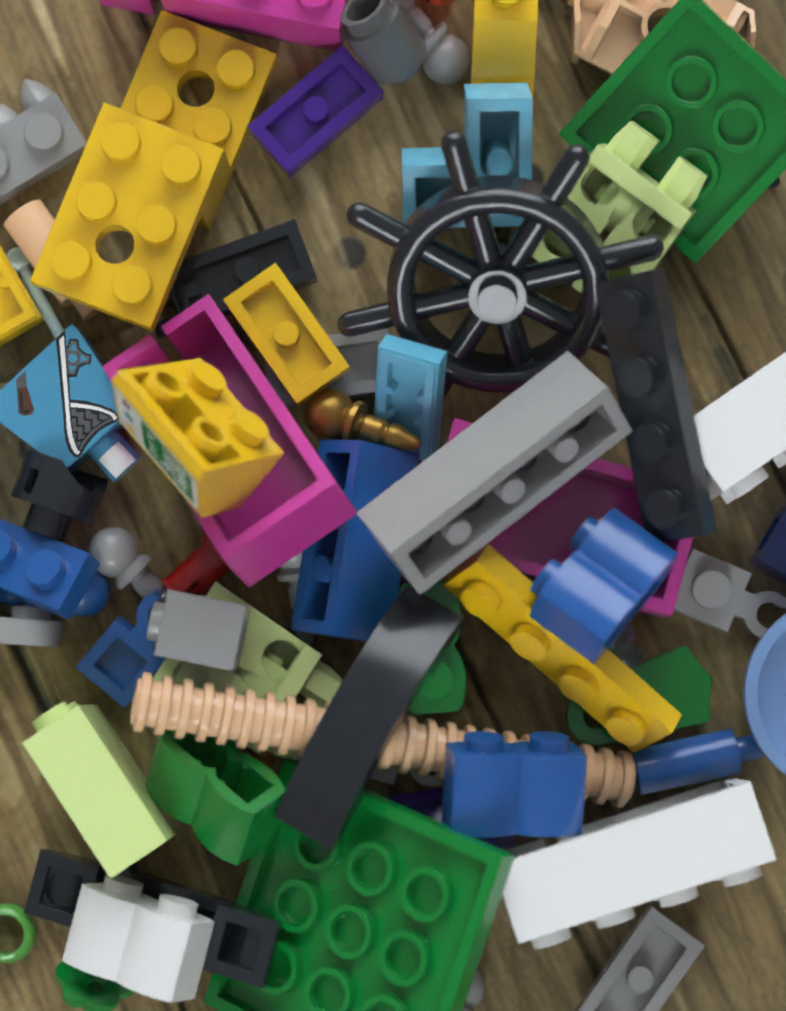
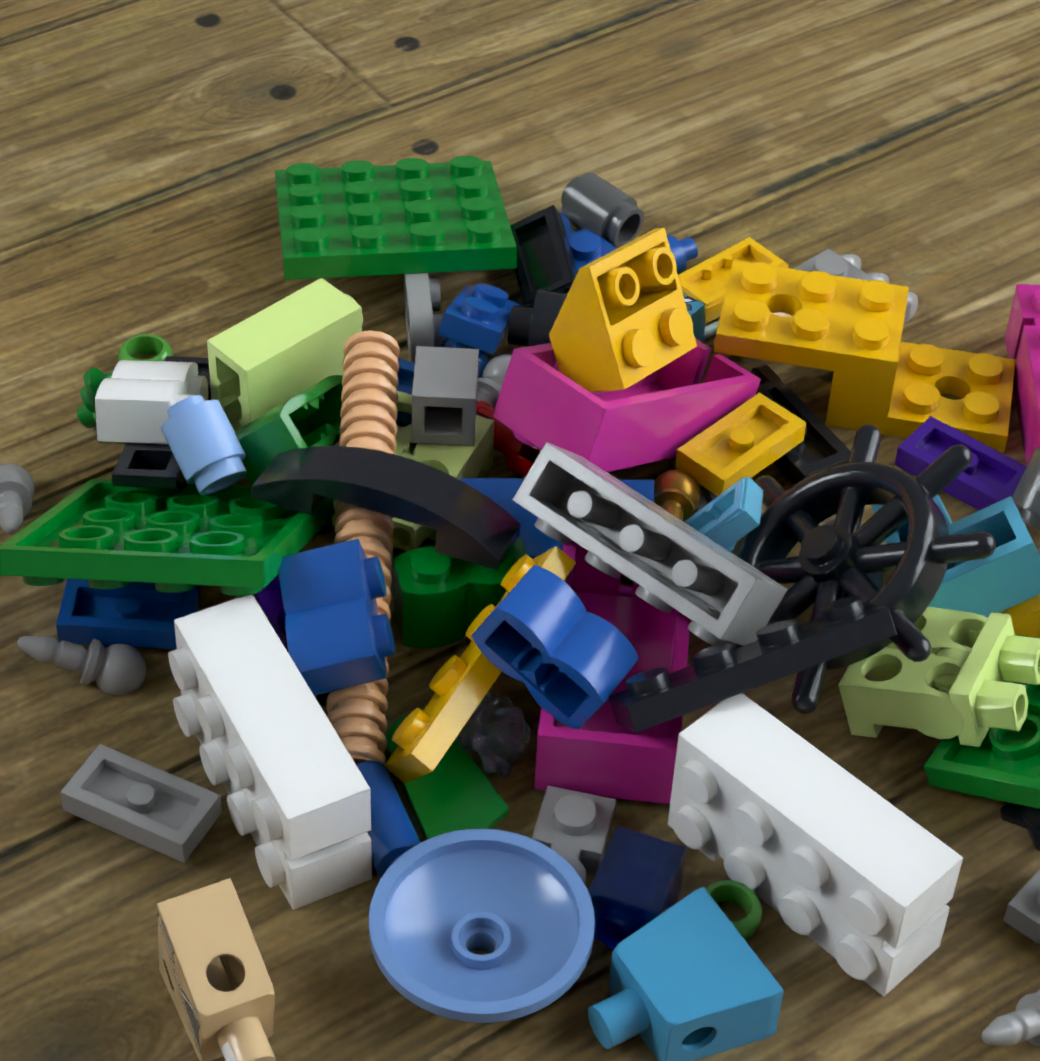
camera: 75 degrees right, 40 degrees down
none -> light blue brick [161,395,247,496]

